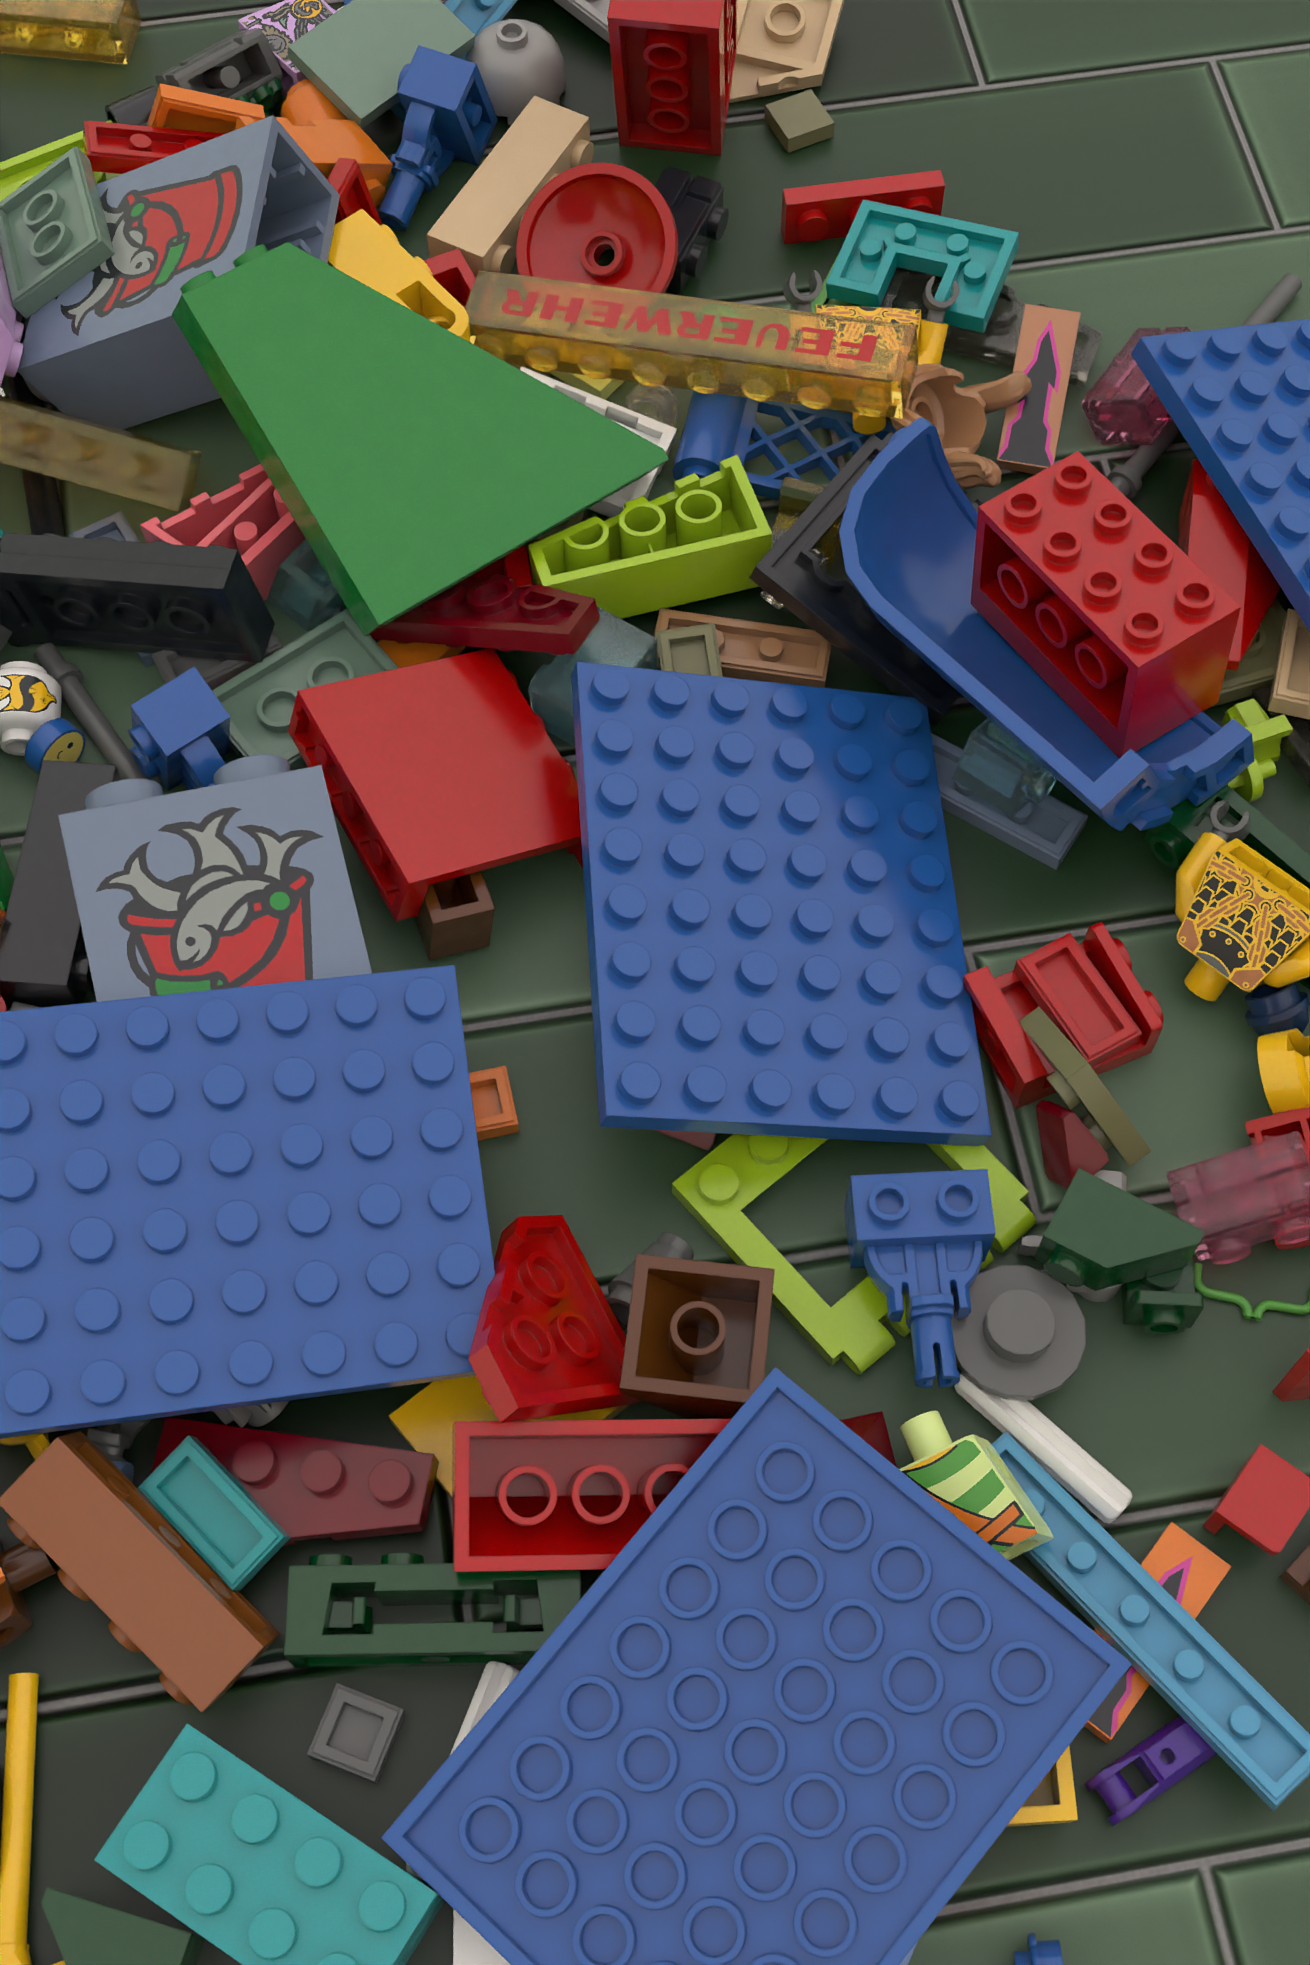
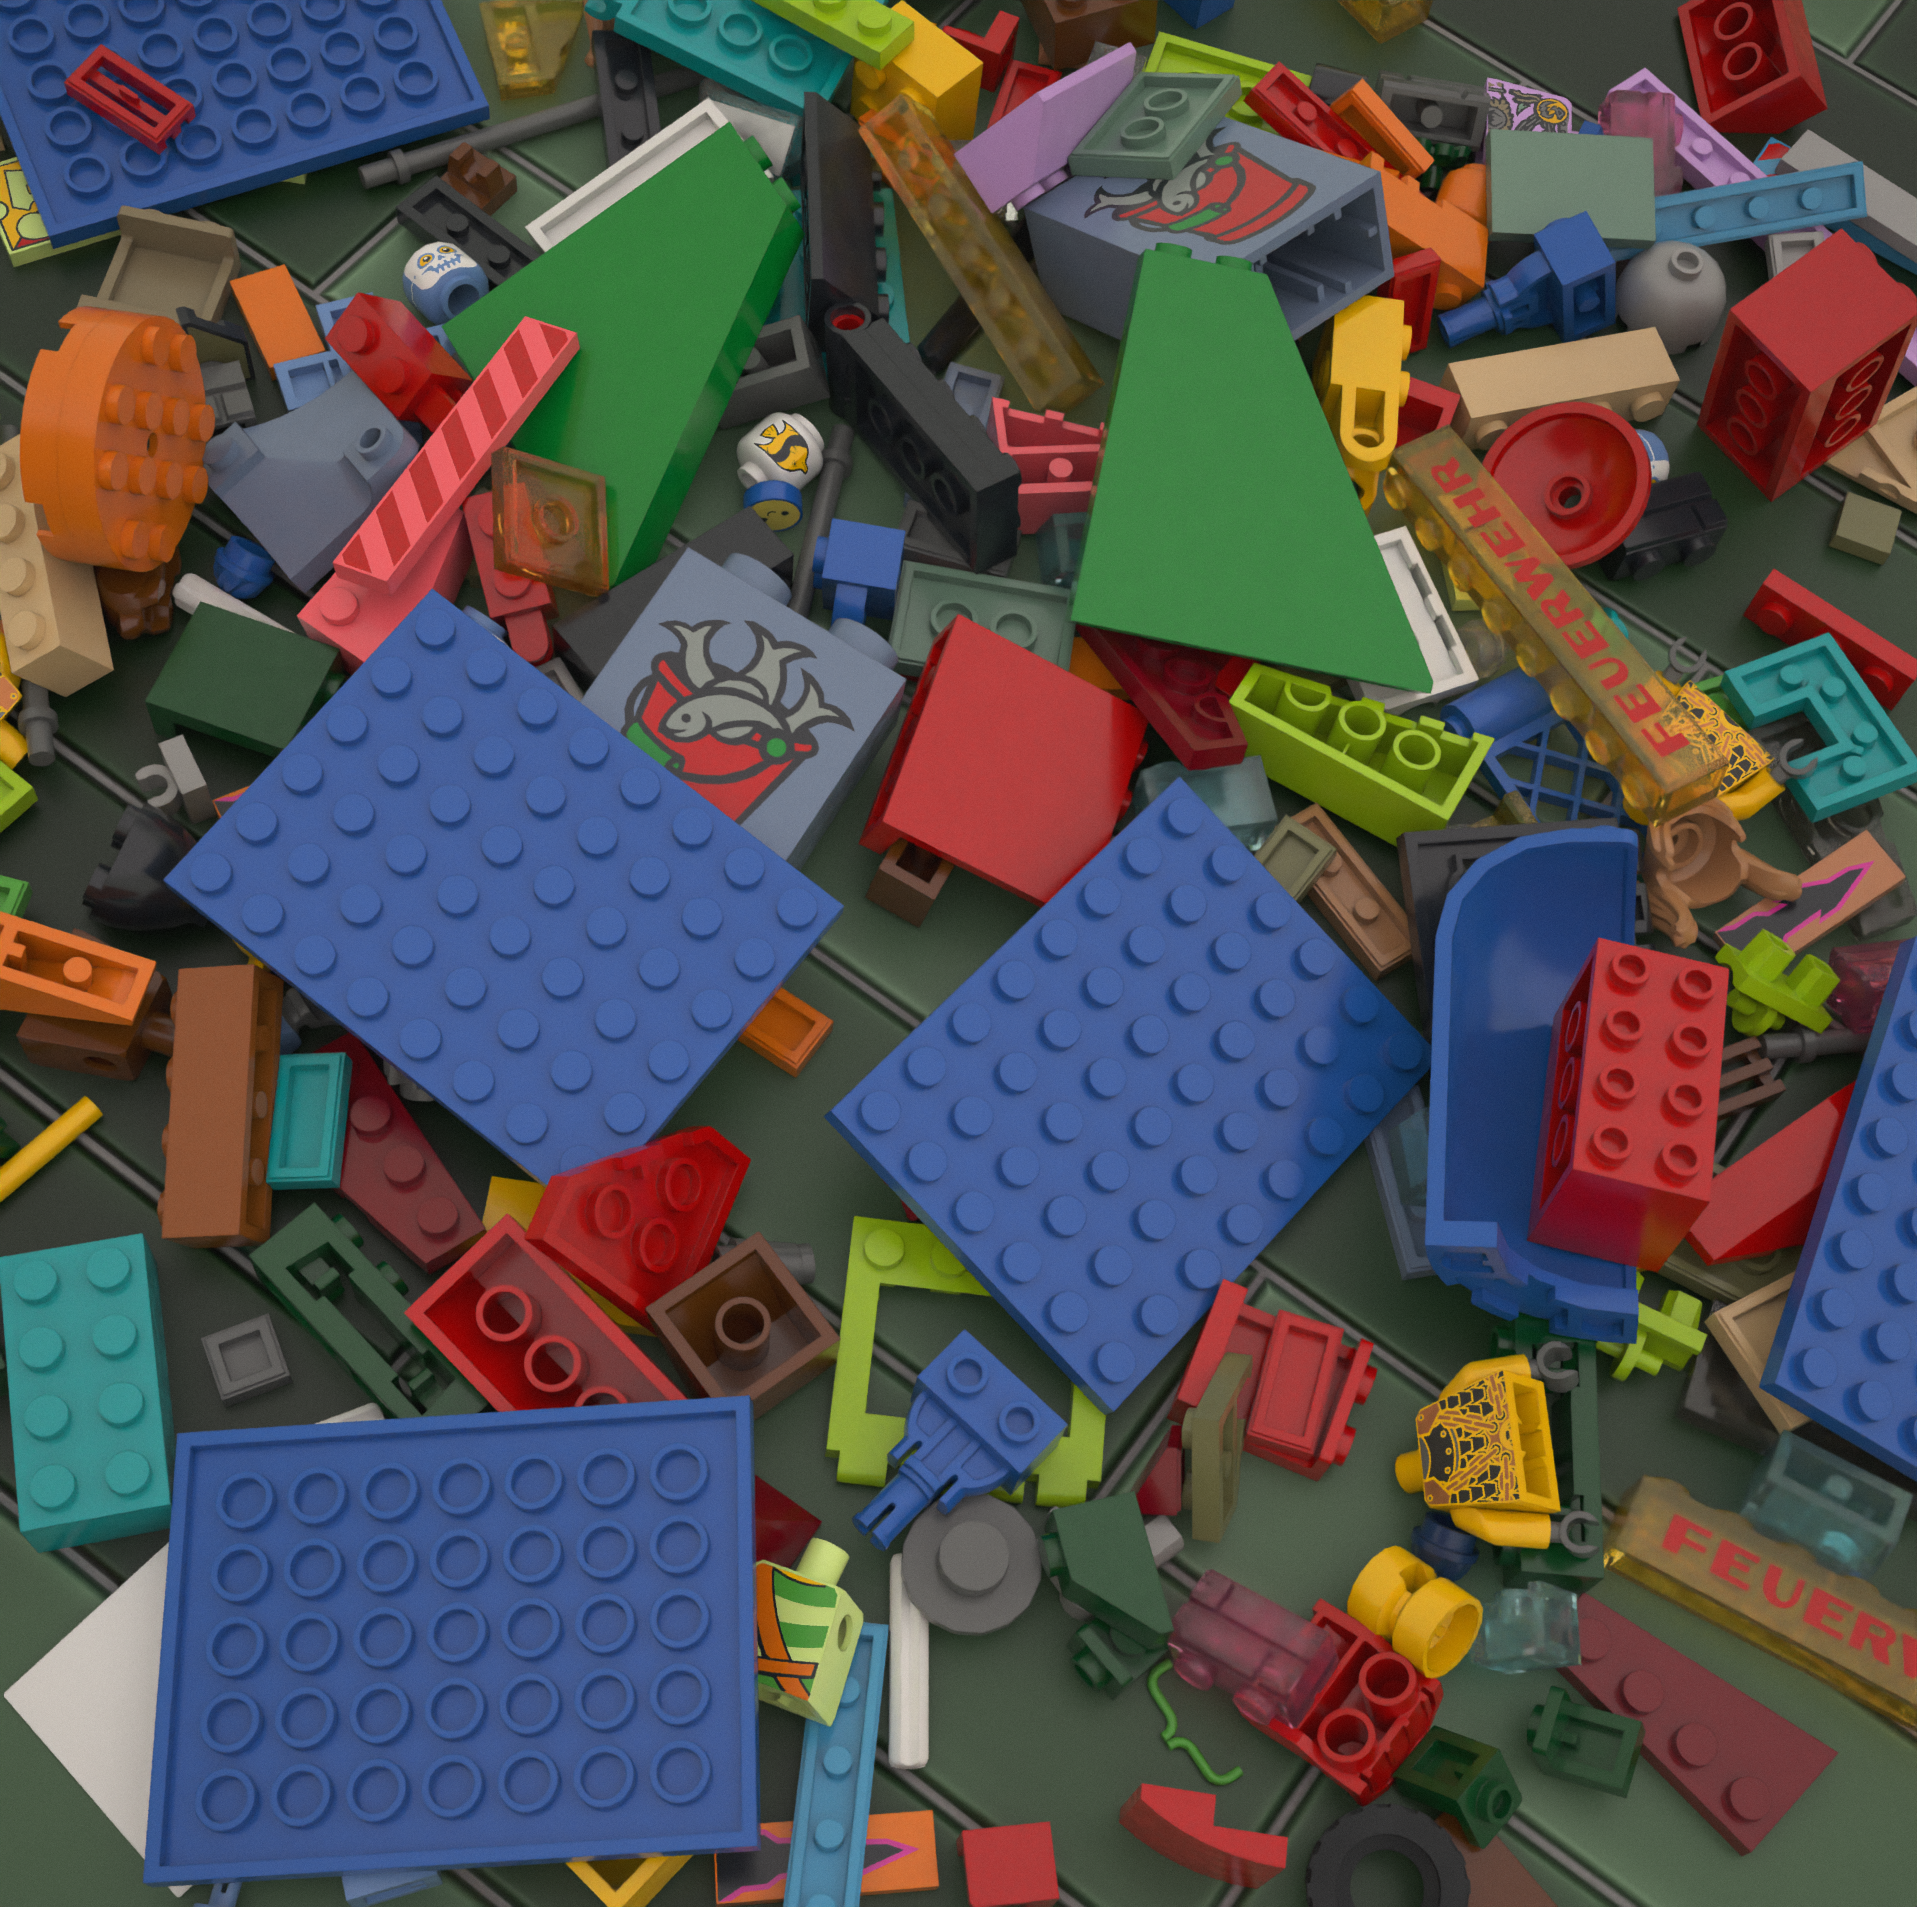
camera: 35 degrees right, 0 degrees up
none -> lime hips [1715,929,1840,1037]

